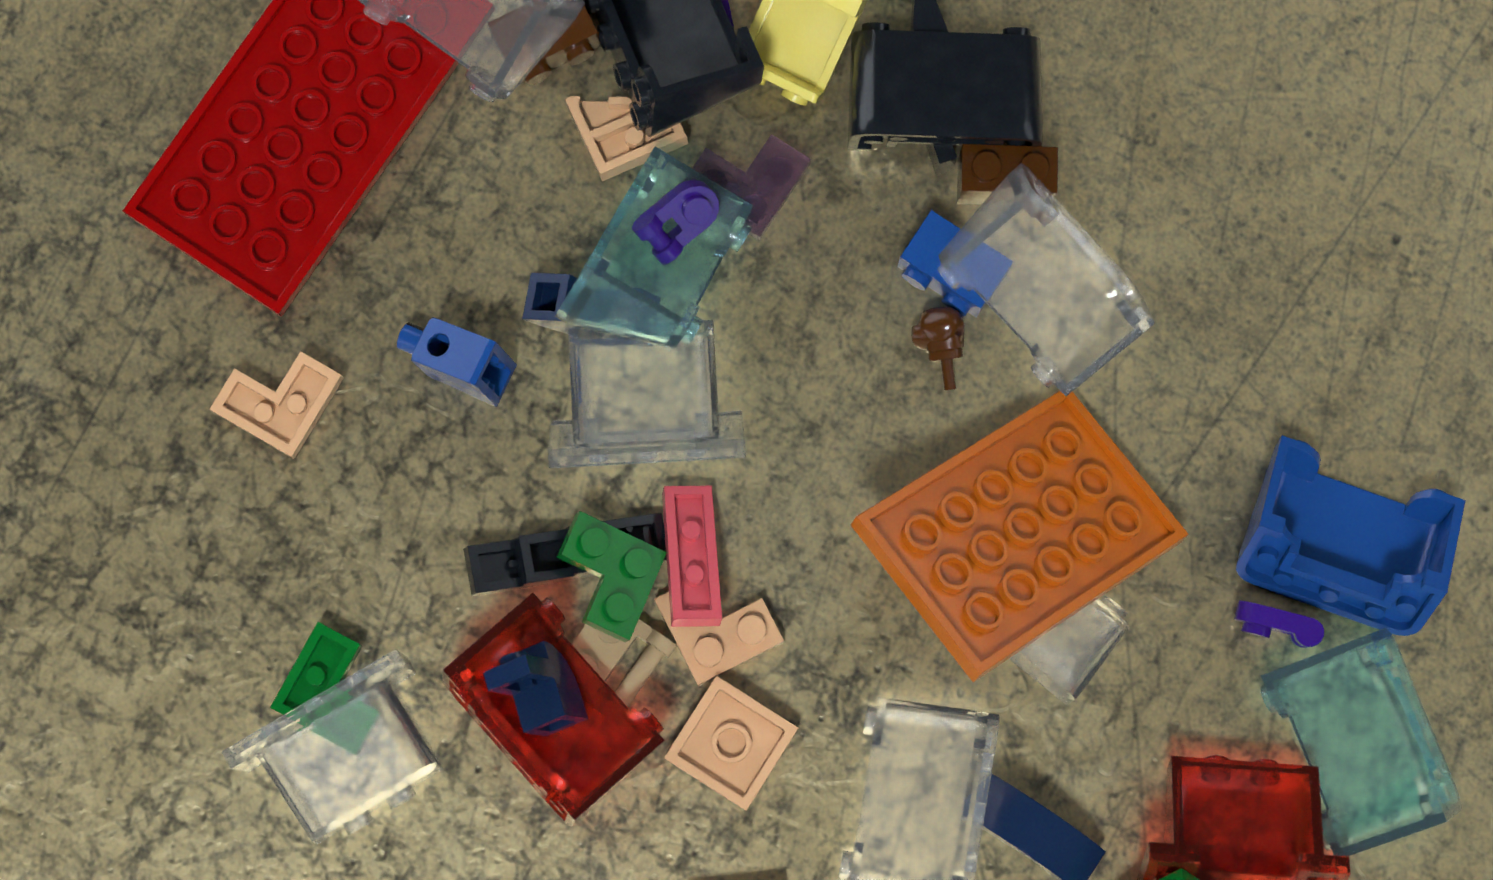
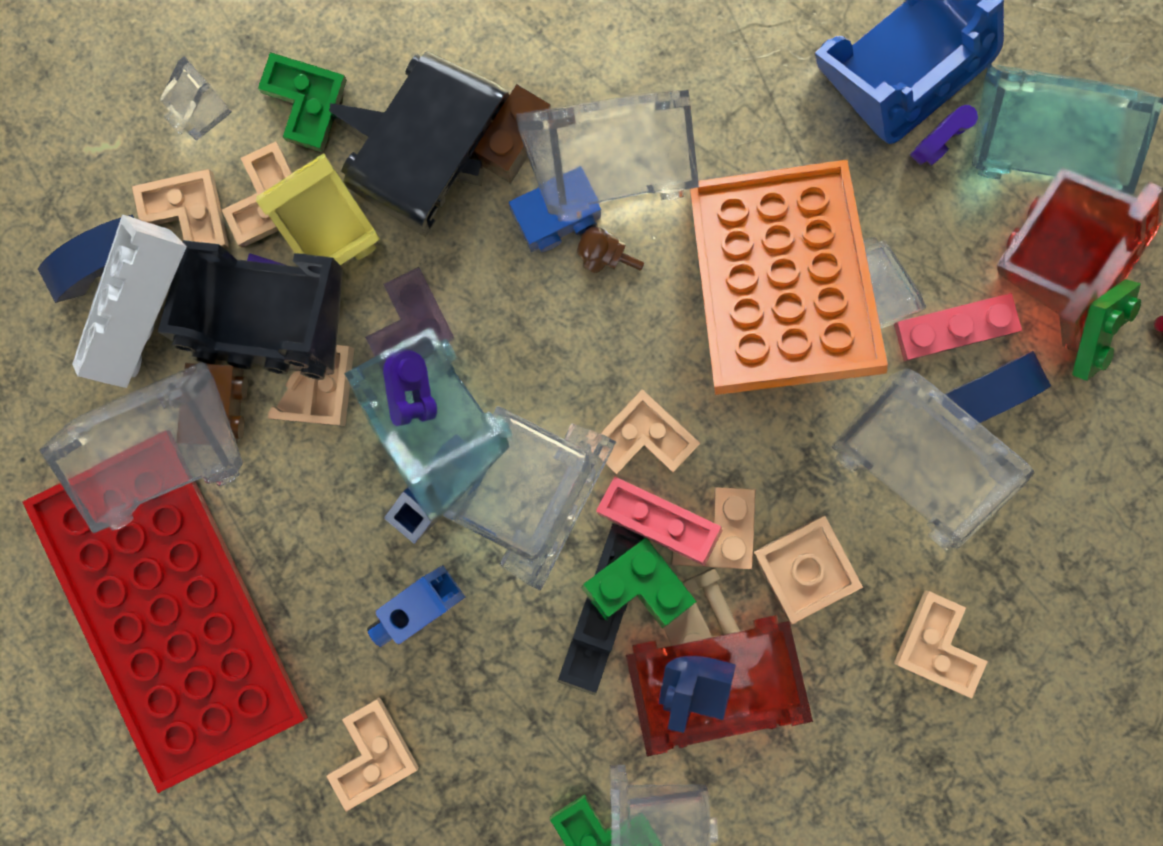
camera: 55 degrees left, 5 degrees up
none -> light nougat plate [588,389,700,475]
none -> coral plate [894,293,1022,361]

